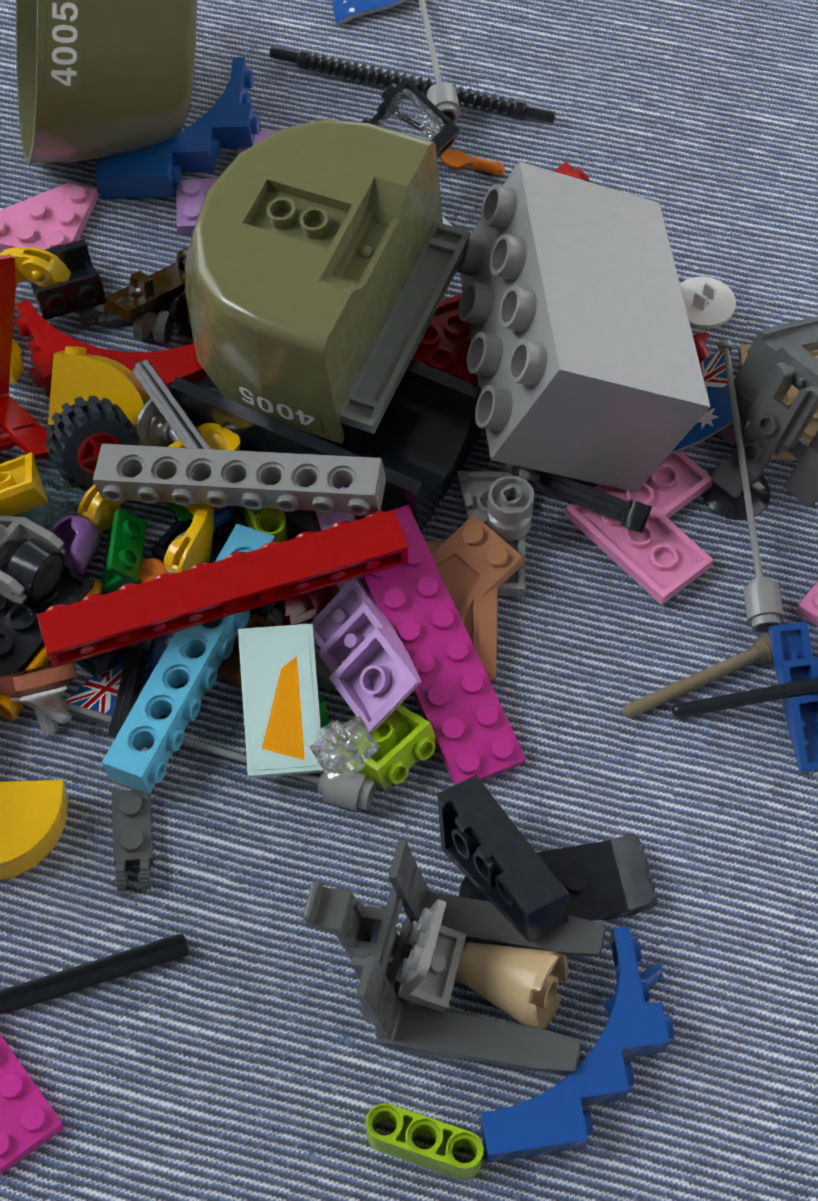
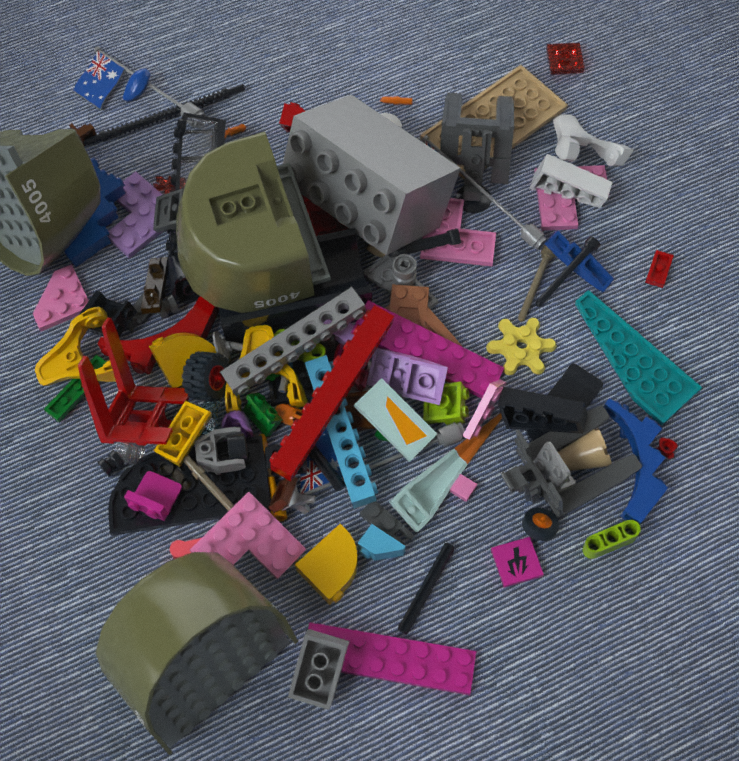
camera: 40 degrees left, 5 degrees up
axle [133,360,212,449] -> none
clear brick [309,716,380,779] -> none
none -> reddish brown panel [69,123,97,147]
none -> blue arm [123,68,151,102]
none -> medium azure slope [358,524,406,561]
none -> orange piece [380,96,413,105]
none -> light aqua plate [389,413,502,532]
none -> bright pink tile [450,474,477,502]
none -> bright pink plate [463,379,506,440]
none -> light yellow plate [486,318,556,376]
none -> dark pink tile [491,537,544,588]
none -> black wheel [522,507,559,541]
none -> teal wing [575,290,702,426]
none -> red plate [656,438,678,459]

